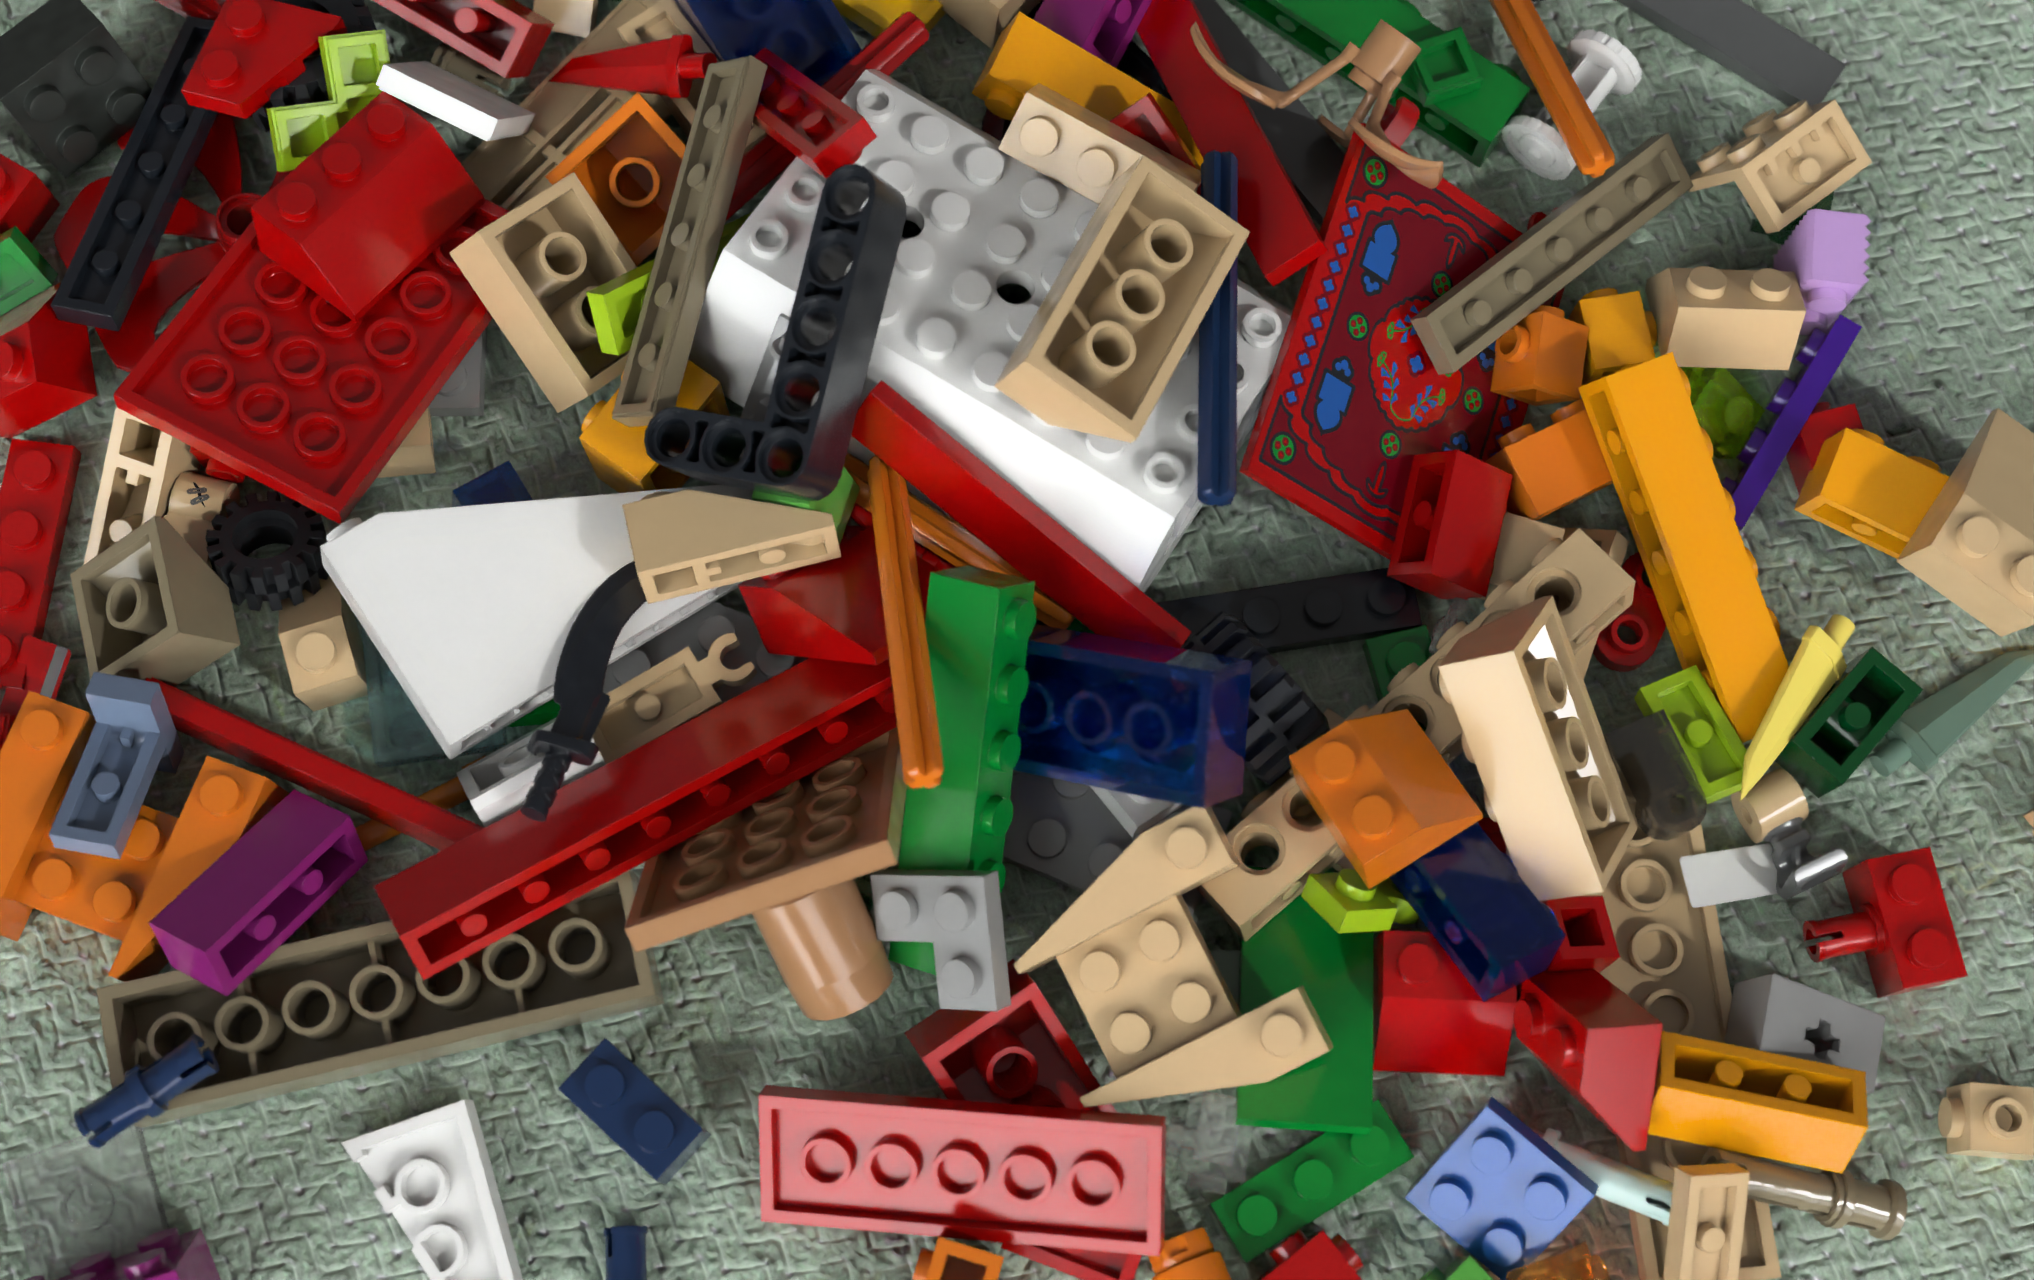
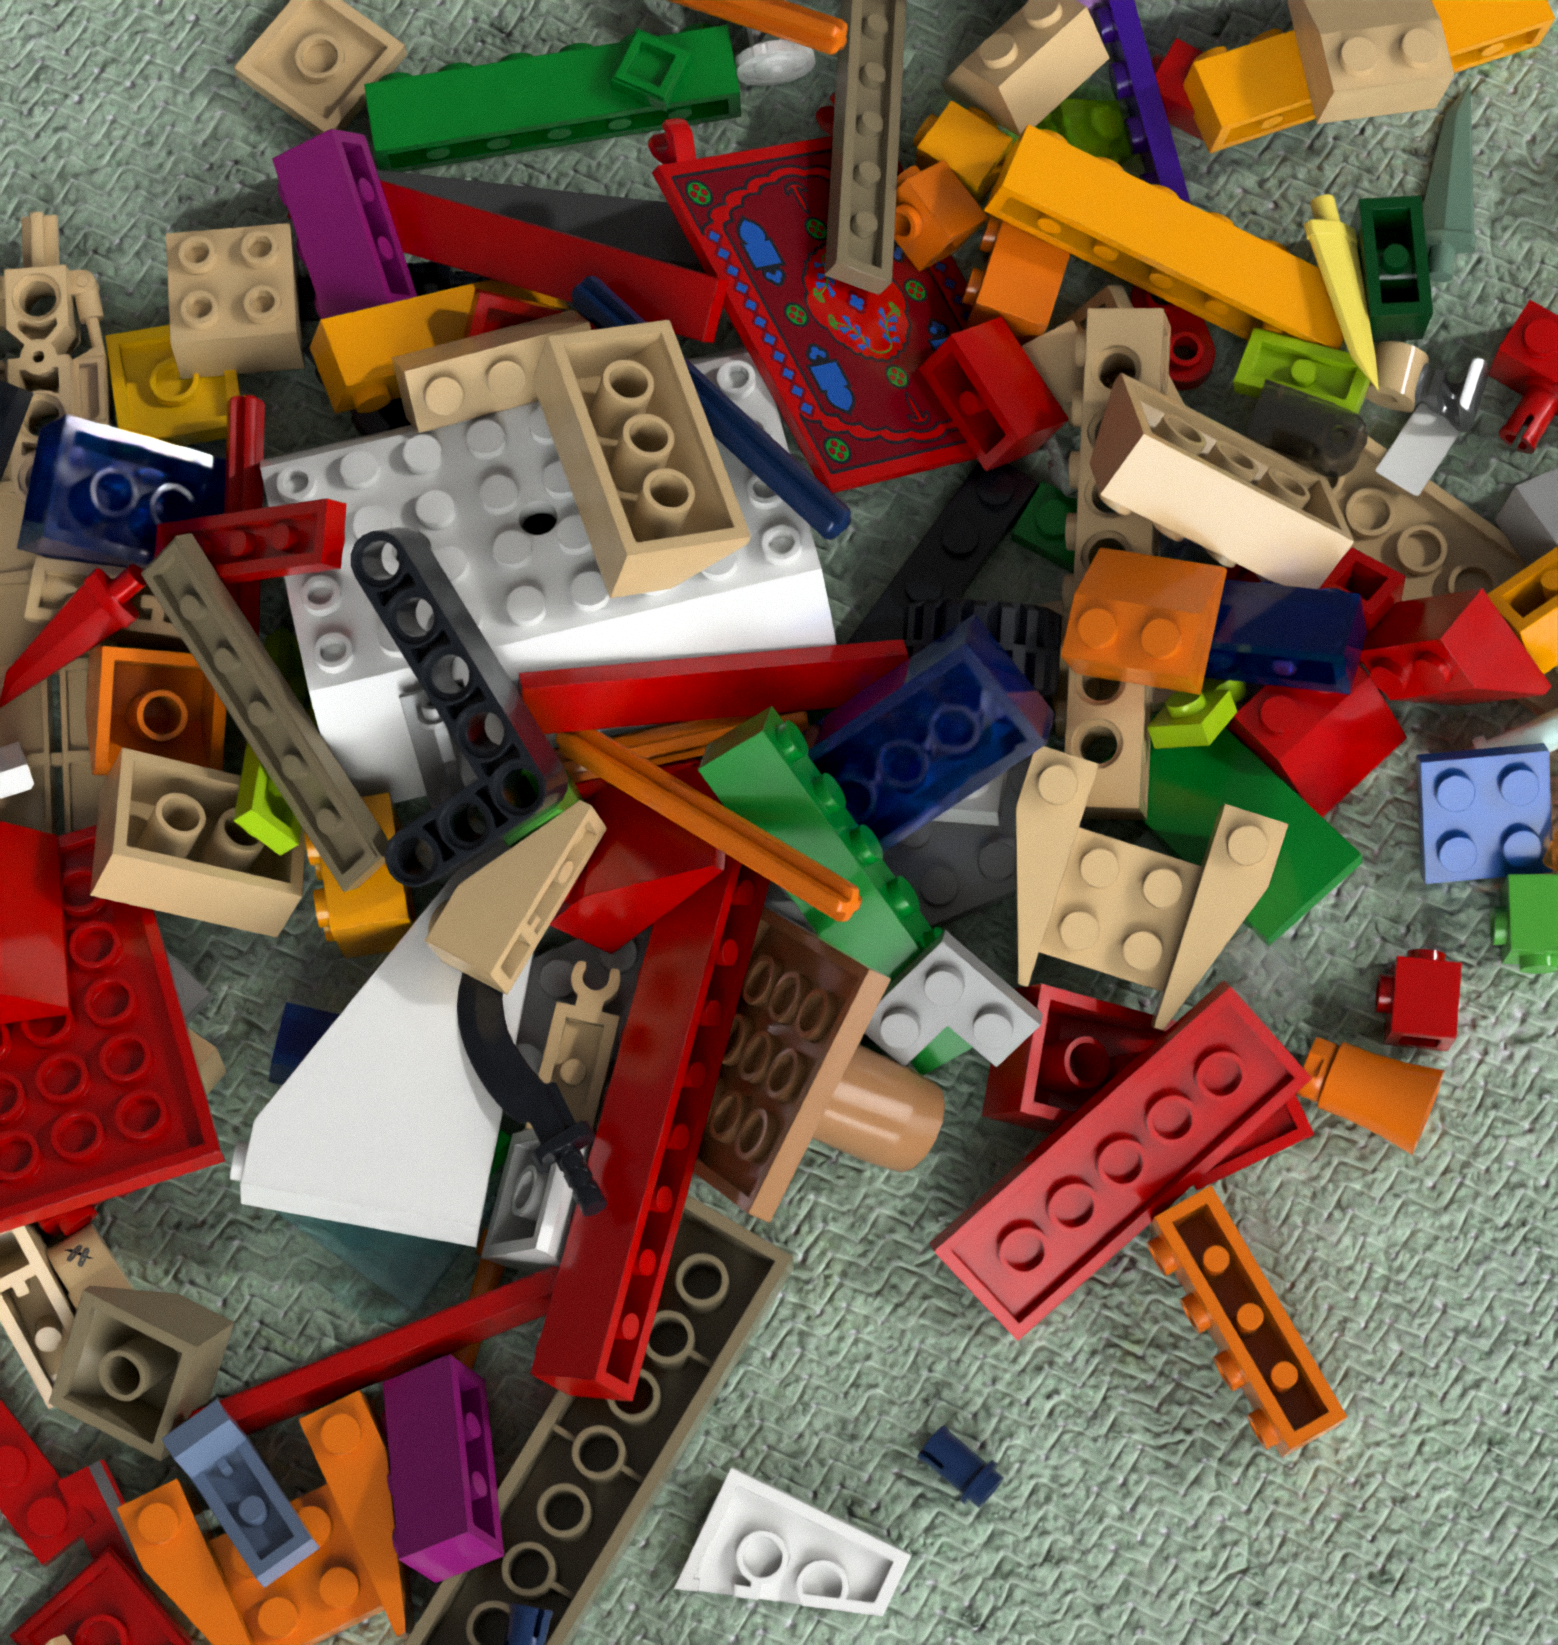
camera: 40 degrees left, 0 degrees up
black tyre [205,491,329,611] -> none
tan slope [278,576,375,712] -> none
dark blue brick [558,1038,711,1185] -> none
medium nougat plant [1190,19,1443,189] -> none
green plate [1208,1099,1414,1263] -> none

